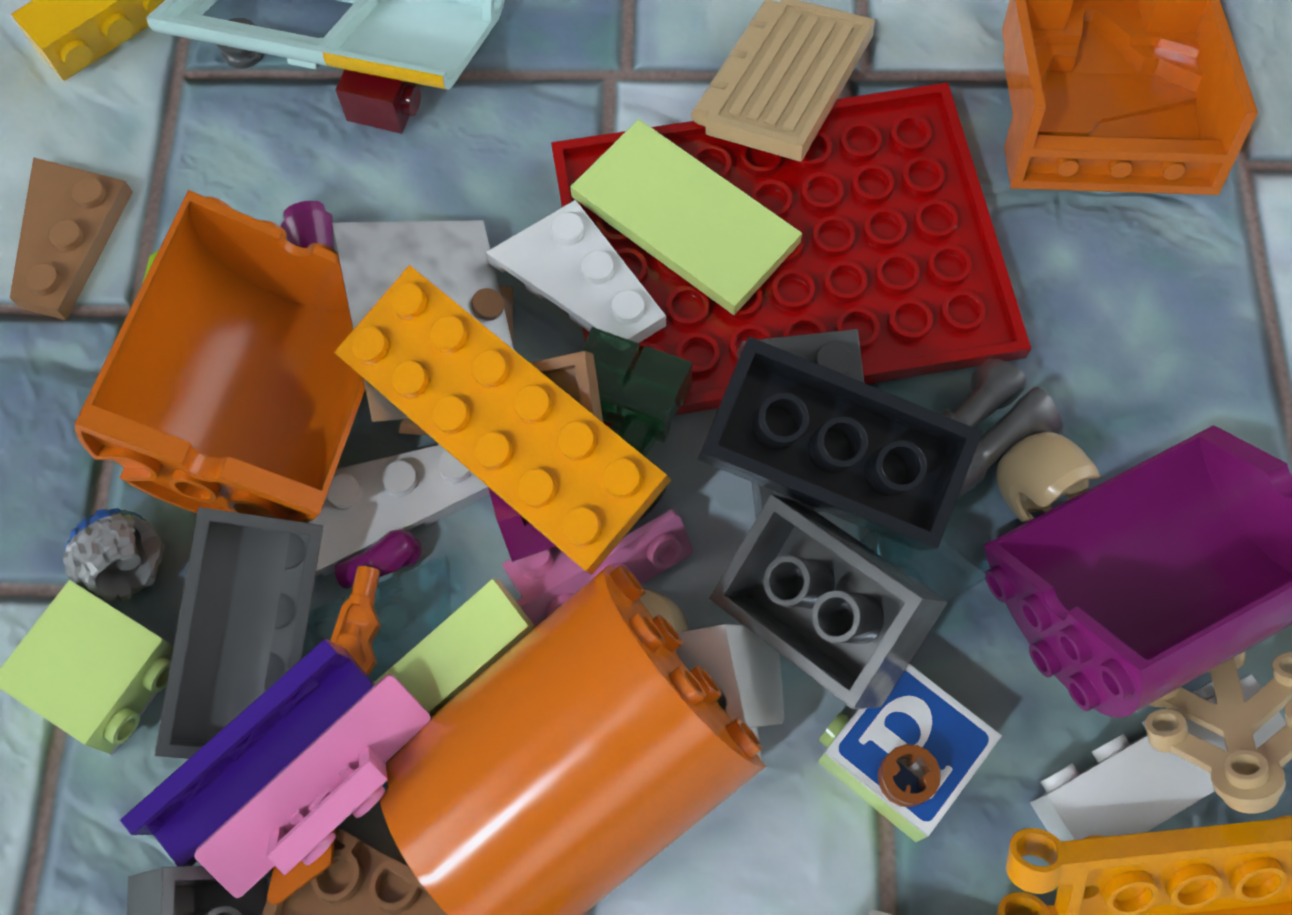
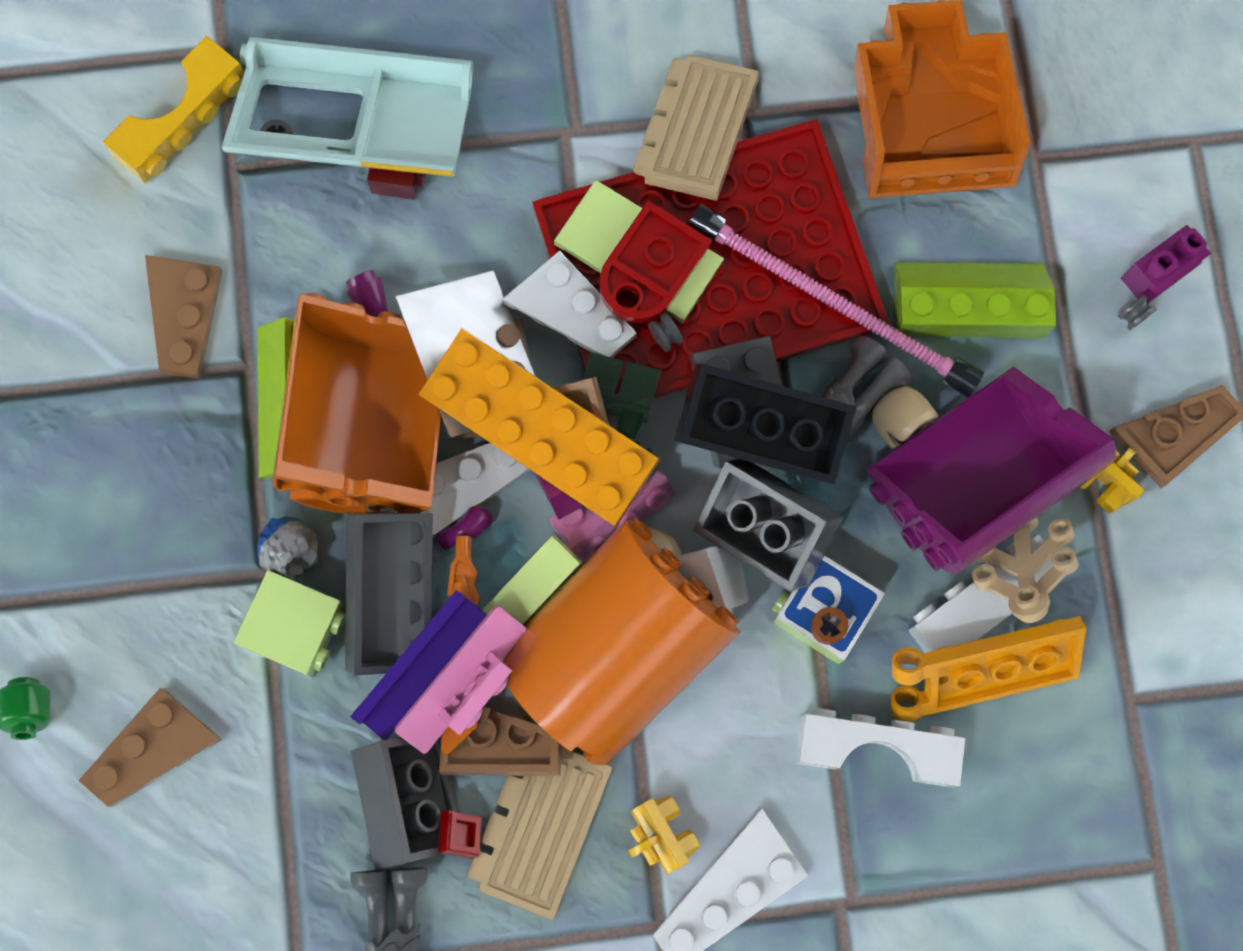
camera: 15 degrees left, 10 degrees up
none -> red tile [599,200,712,323]
none -> dark grey bush [648,313,683,352]
none -> bright pink hose [688,203,985,398]
none -> lime slope [893,262,1056,338]

